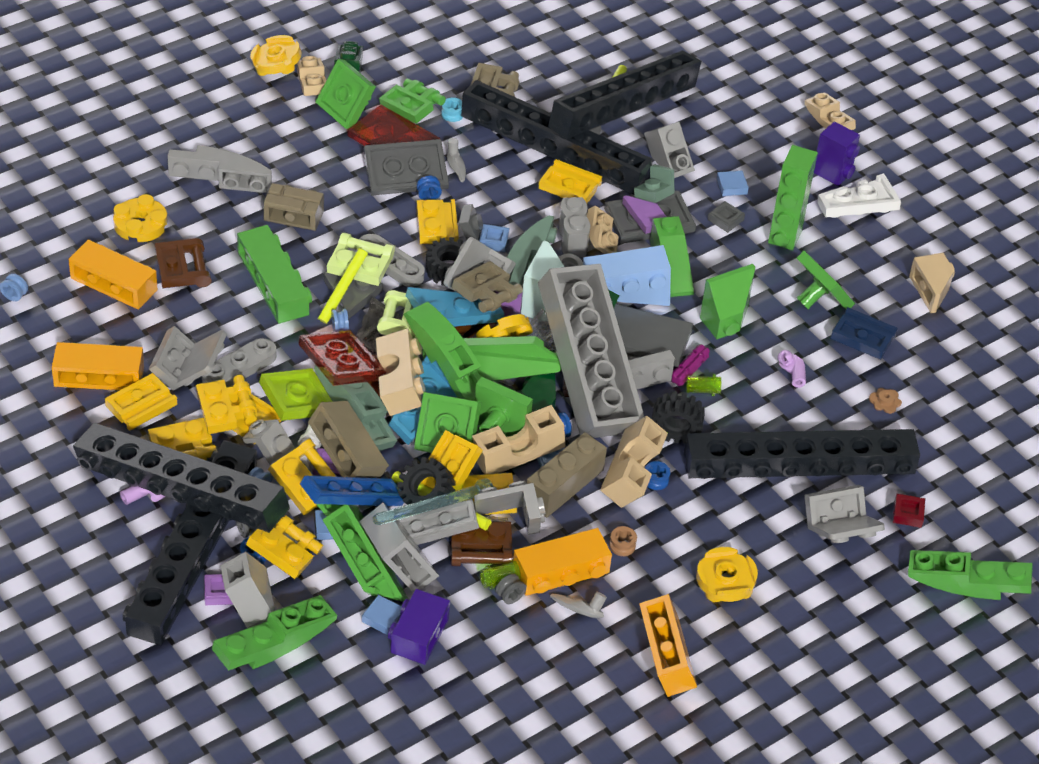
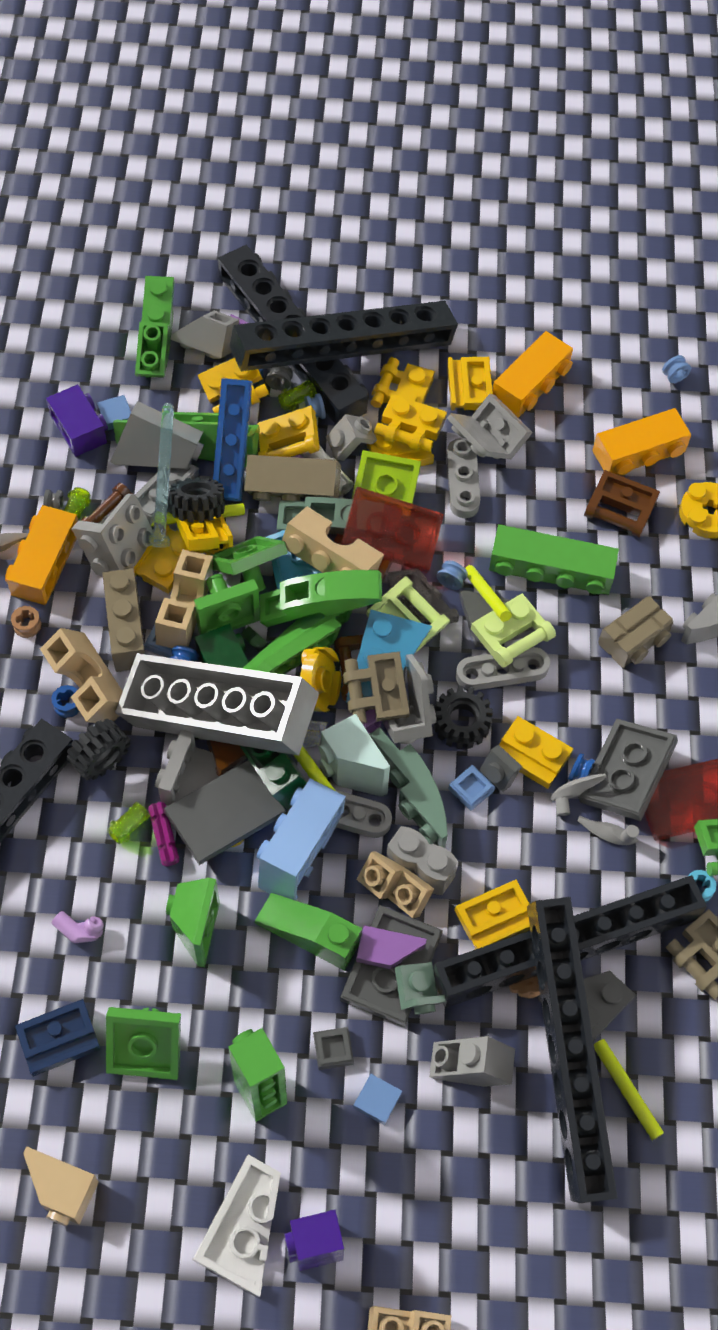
camera: 130 degrees right, 15 degrees up
none -> light grey bar [550,774,607,816]

